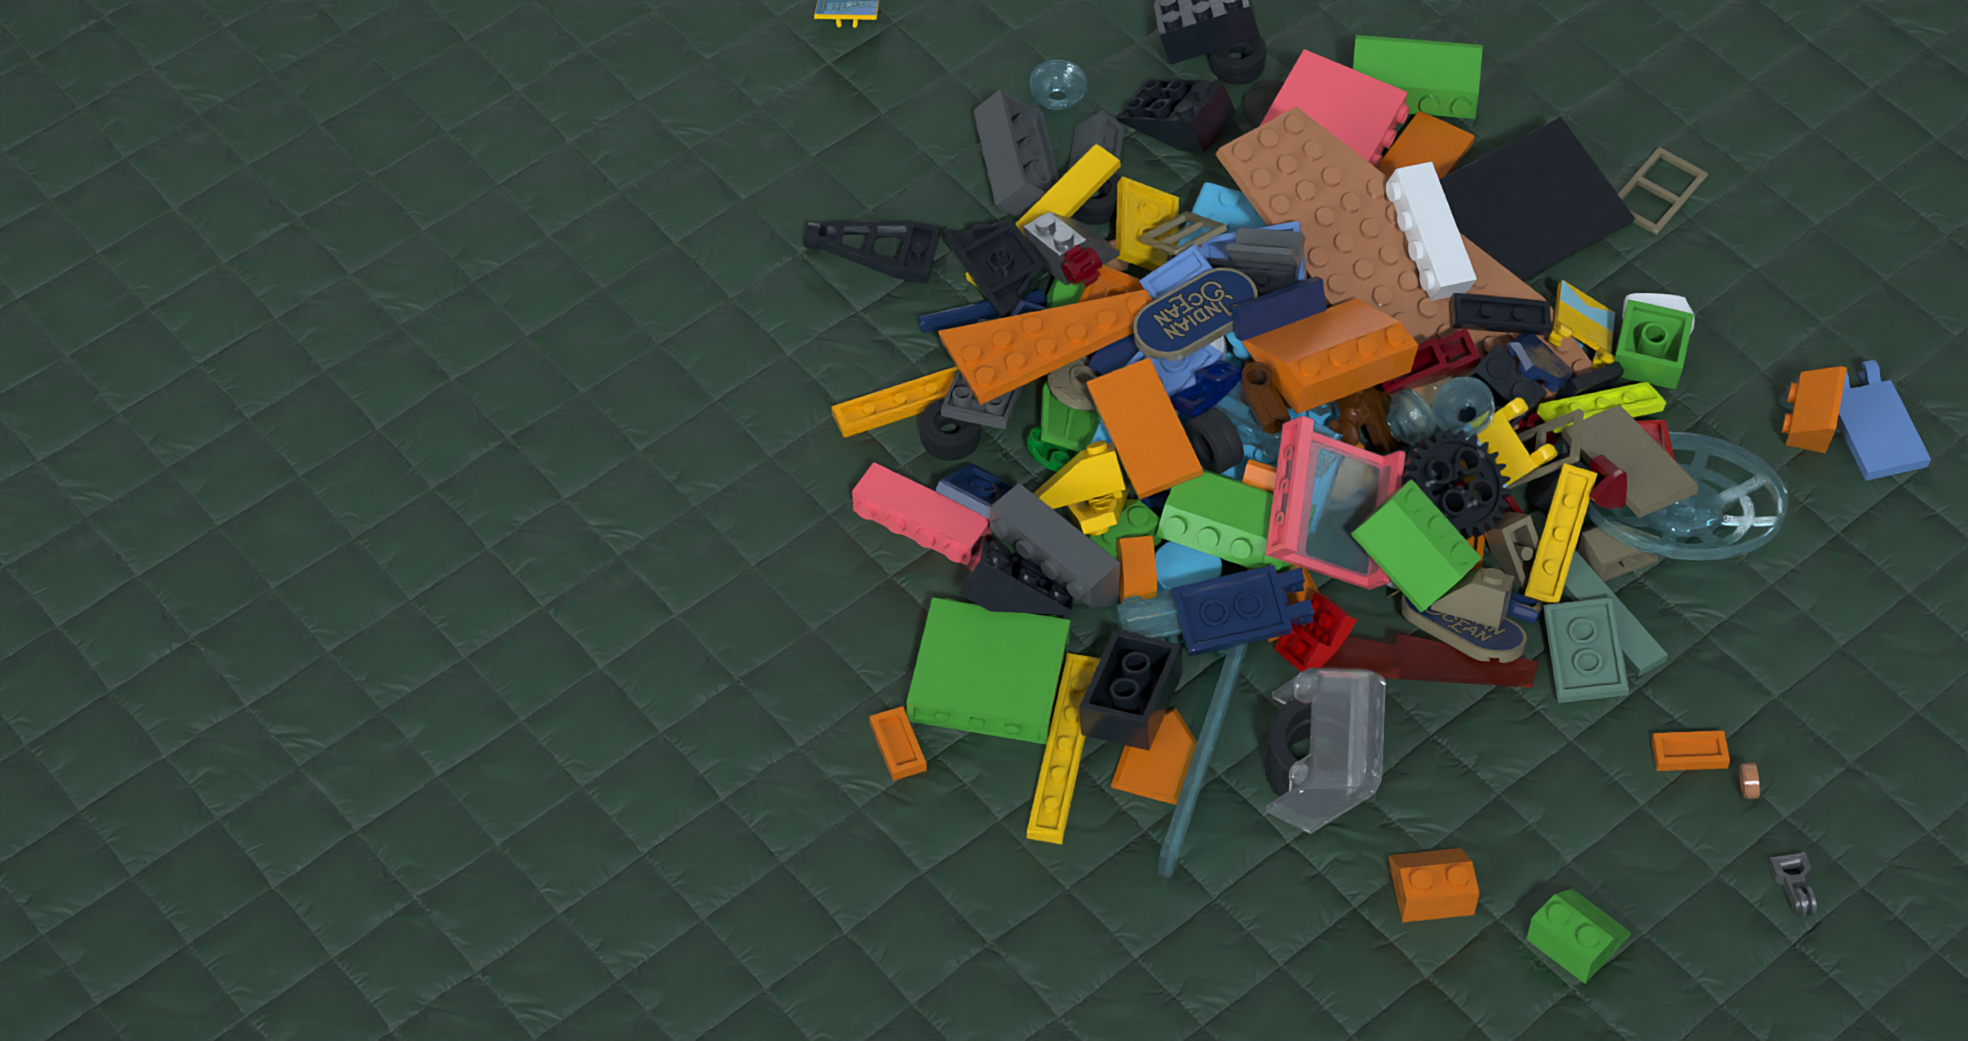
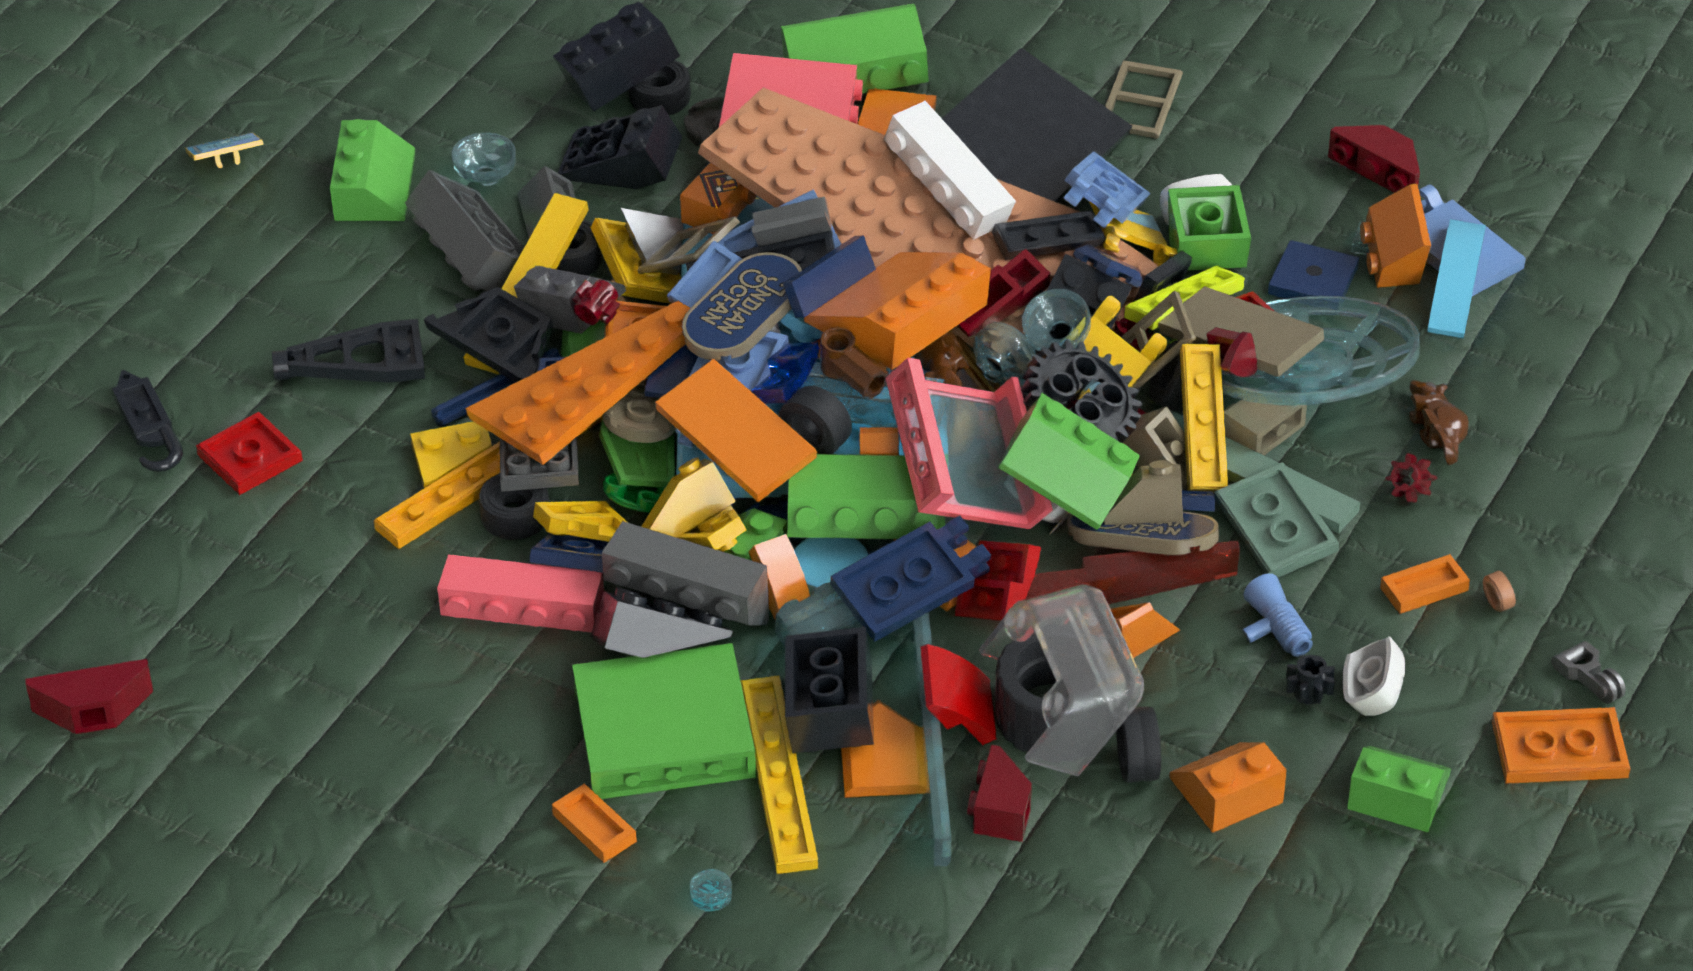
camera: 20 degrees left, 10 degrees down
none -> dark red slope [25,659,153,734]
none -> black plate [112,370,183,472]
none -> red tile [196,412,303,495]
none -> bright green slope [330,119,415,221]
none -> yellow wing [410,421,492,488]
none -> yellow wing [533,501,628,542]
none -> flat silver slope [621,208,684,275]
none -> orange brick [680,162,757,234]
none -> clear light blue tile [690,869,732,911]
none -> red slope [920,644,997,745]
none -> dark red slope [967,745,1032,842]
none -> medium blue tile [1063,152,1151,229]
none -> orange slope [1081,602,1181,666]
none -> black tyre [1116,706,1161,783]
none -> medium blue piece [1243,574,1313,657]
none -> dark blue tile [1268,240,1360,312]
none -> black gear [1286,655,1335,704]
none -> dark red slope [1328,125,1420,193]
none -> white piece [1343,636,1405,716]
none -> dark red gear [1385,453,1437,503]
none -> reddish brown animal [1409,380,1469,465]
none -> medium azure slope [1427,219,1486,338]
none -> orange tile [1492,707,1630,783]

